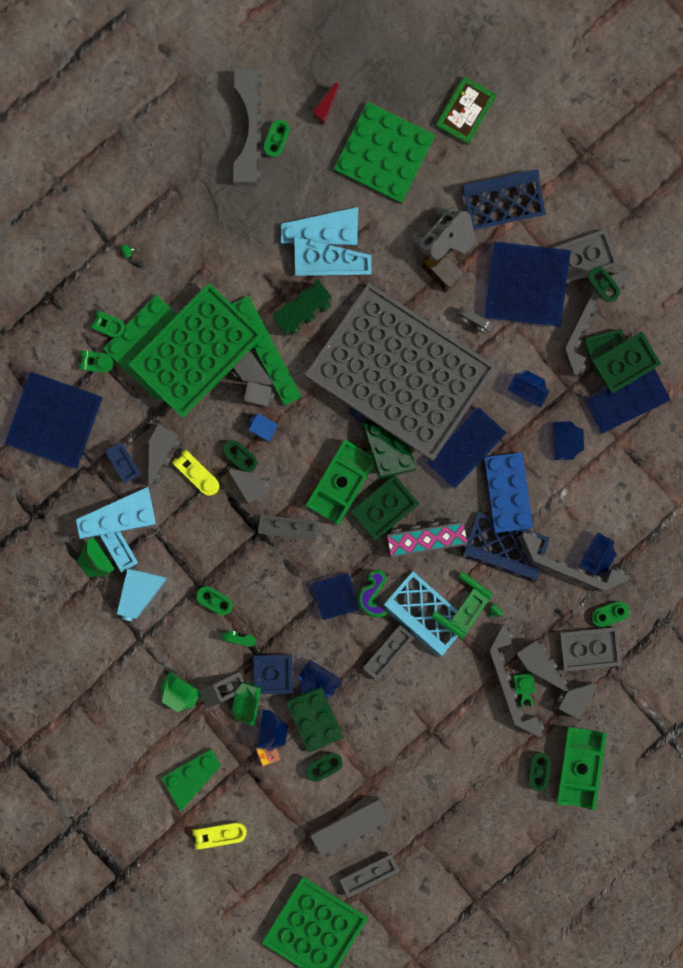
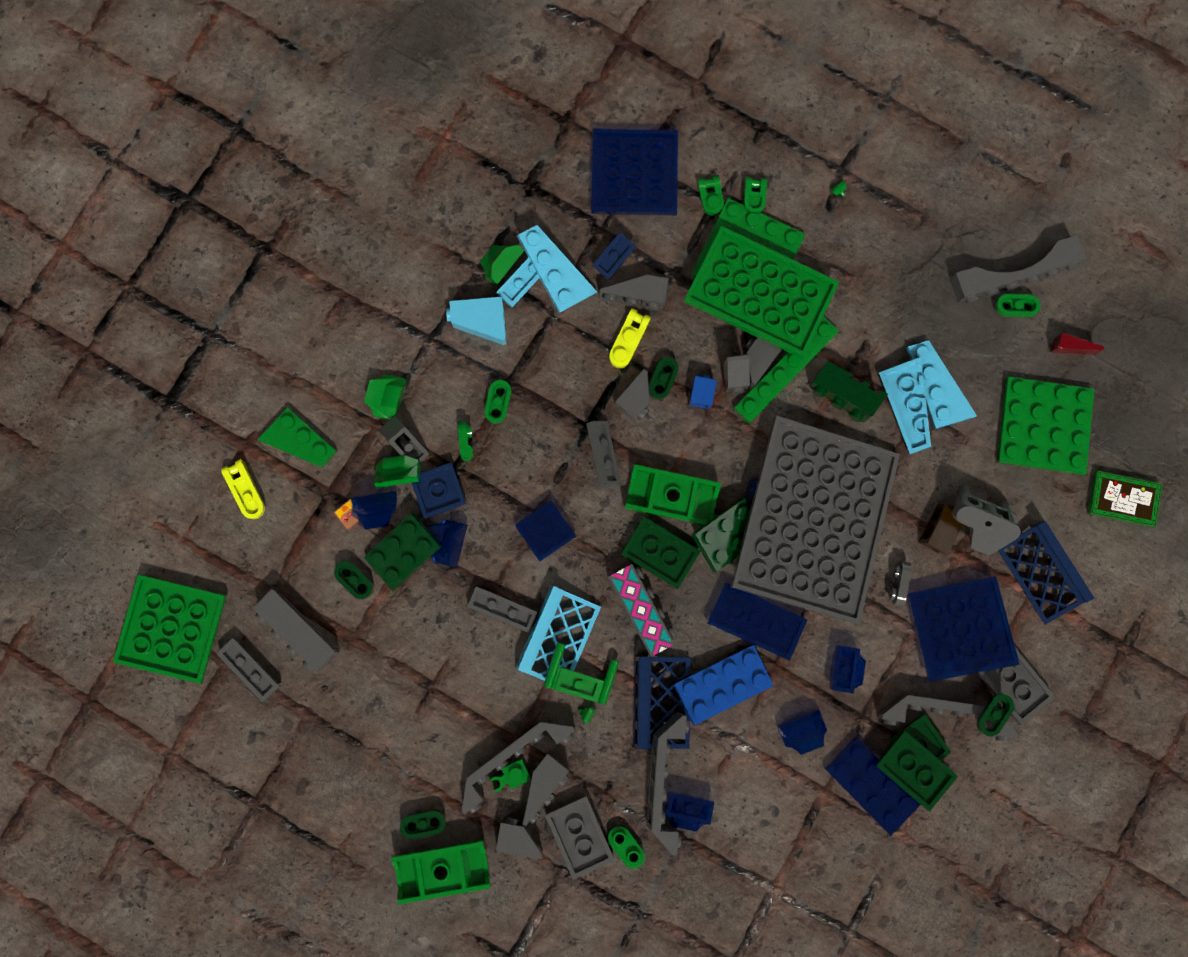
camera: 70 degrees right, 5 degrees down
animal [357,570,388,618] -> none

